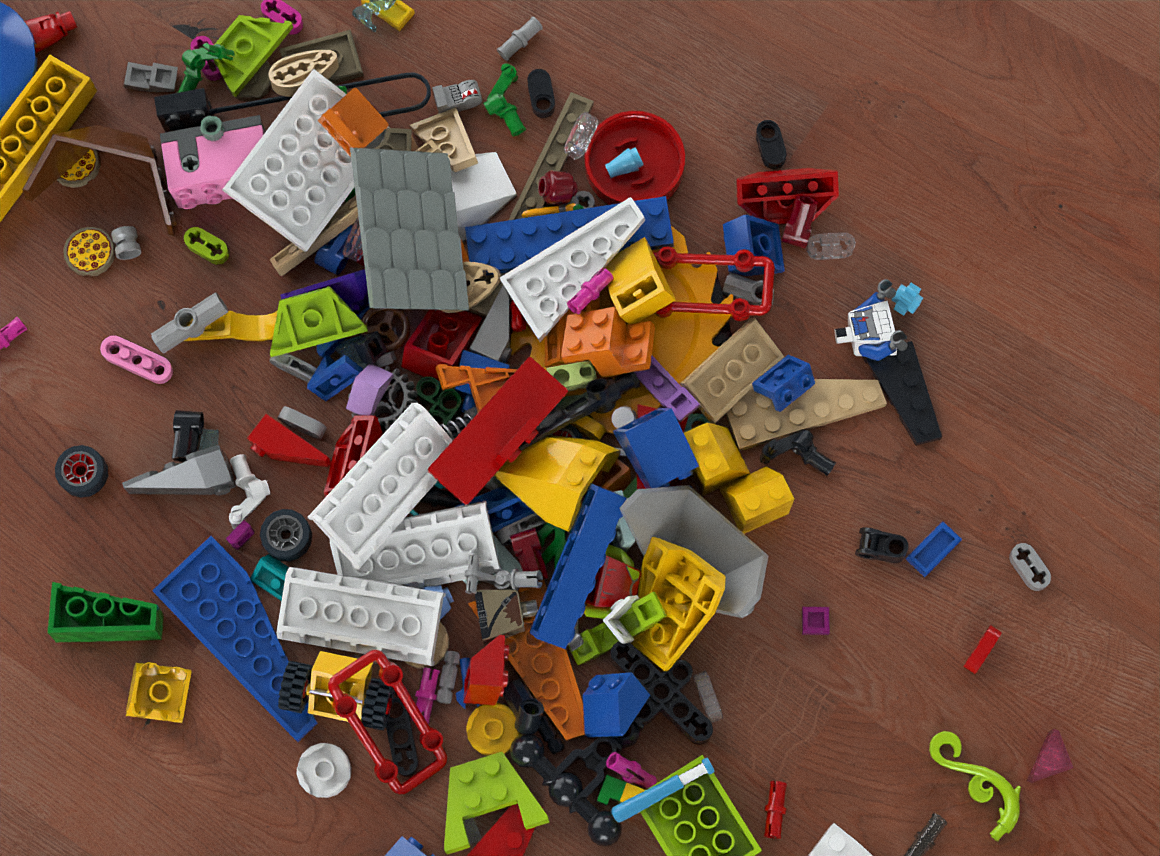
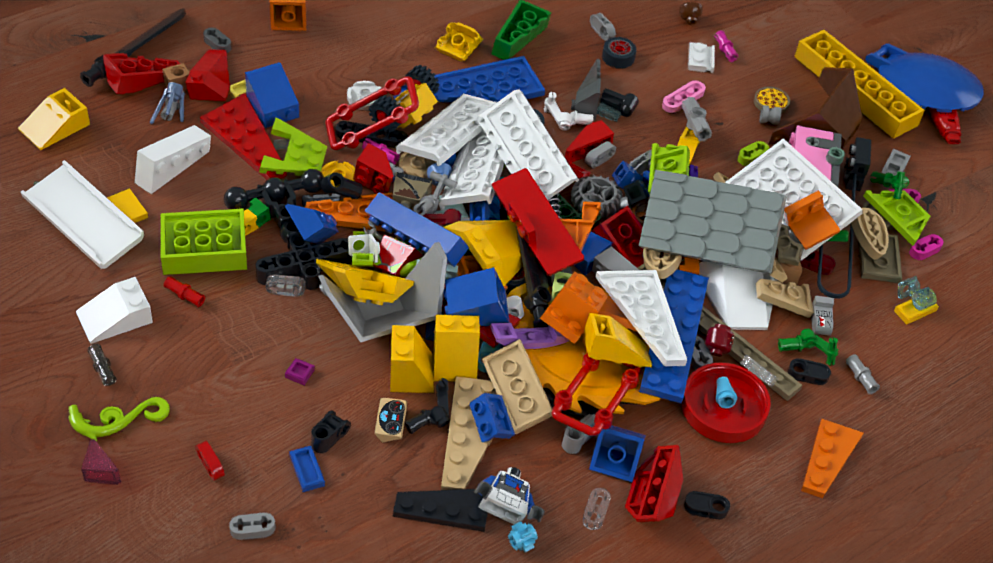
camera: 105 degrees right, 25 degrees down
magenta tile [226,520,255,550] -> none
lavender slope [346,364,394,415] -> none
light orange piece [521,203,584,218] -> none
dark pink pin [567,268,614,314] -> none
dark pink pin [606,752,657,790] -> none
dark azure piece [611,758,715,822] -> none
dark red piece [781,195,818,249] -> none
none -> slope [375,398,408,443]
none -> light grey piece [590,13,616,41]
none -> white plate [688,42,715,73]
none -> orange wing [801,419,864,499]

